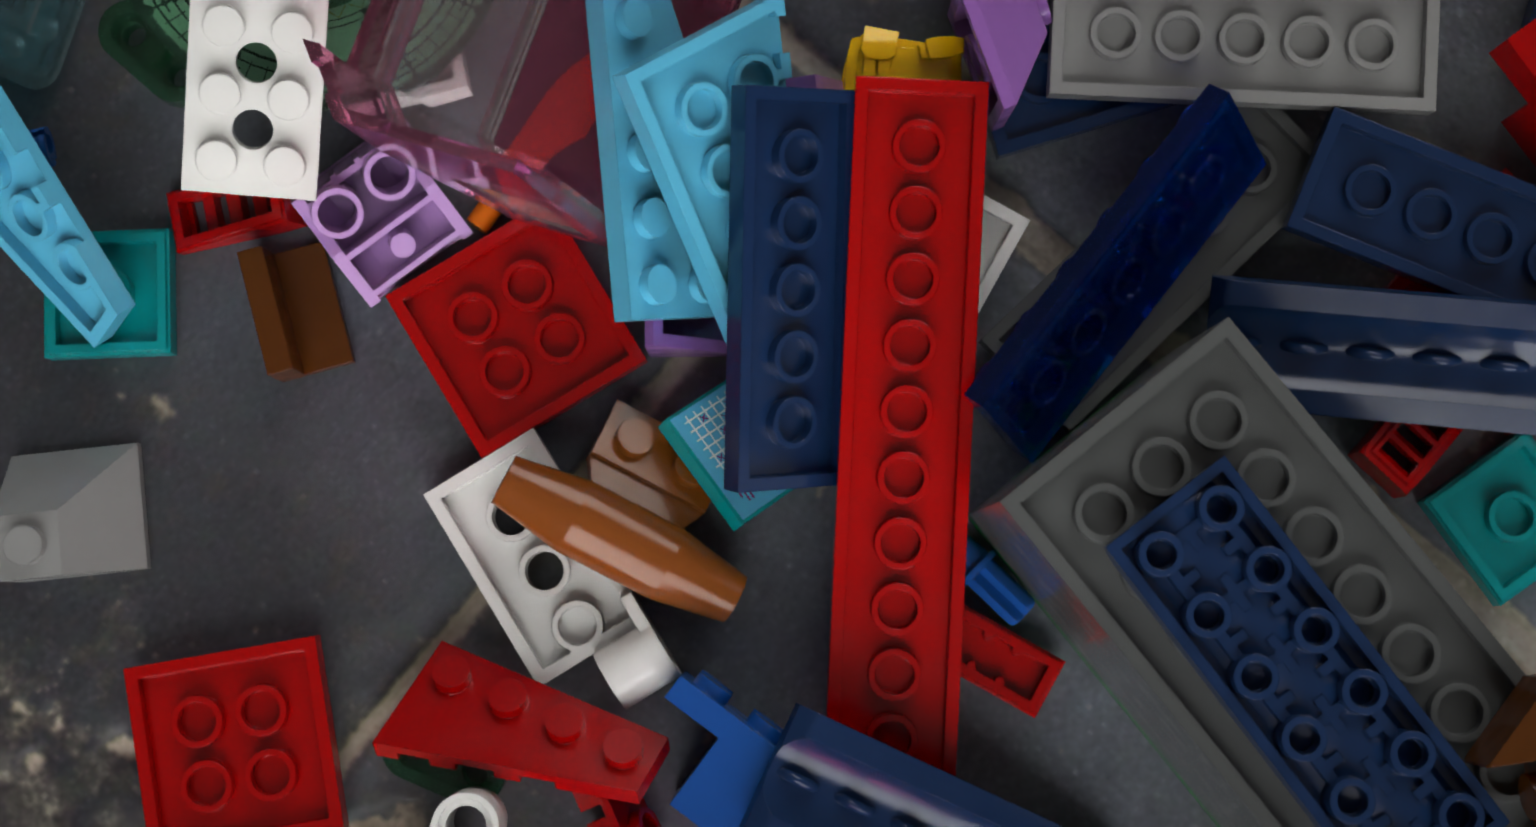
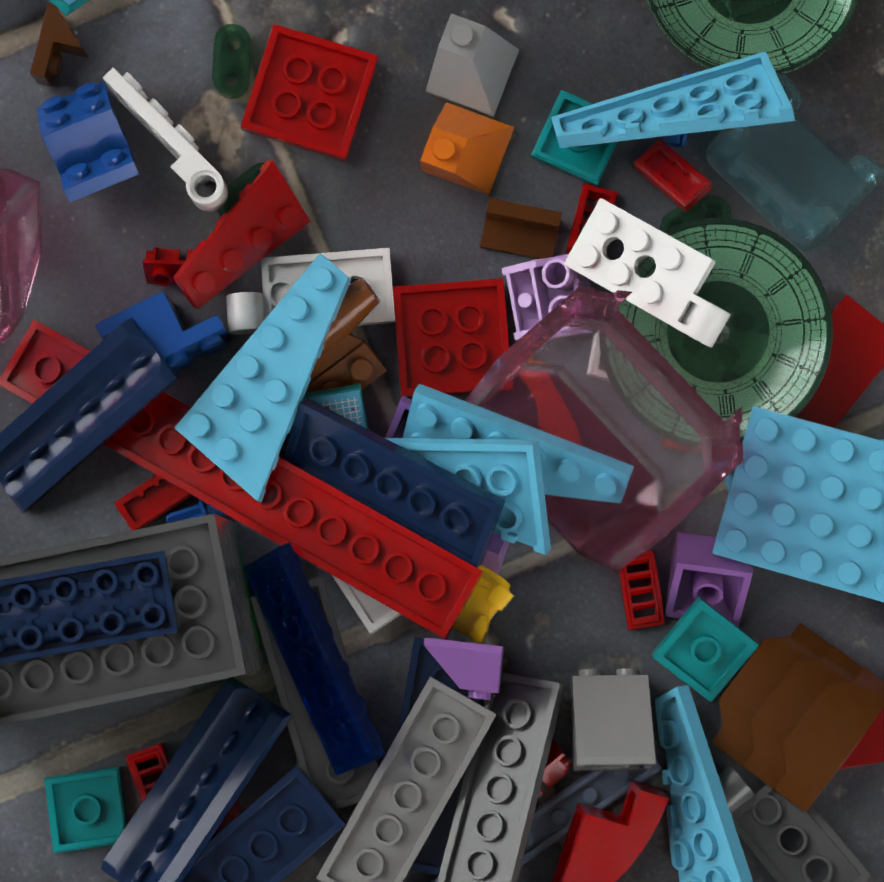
camera: 120 degrees right, 0 degrees up
none -> medium azure wing [175,253,351,502]
none -> orange slope [420,102,515,196]
none -> red plate [633,139,712,212]

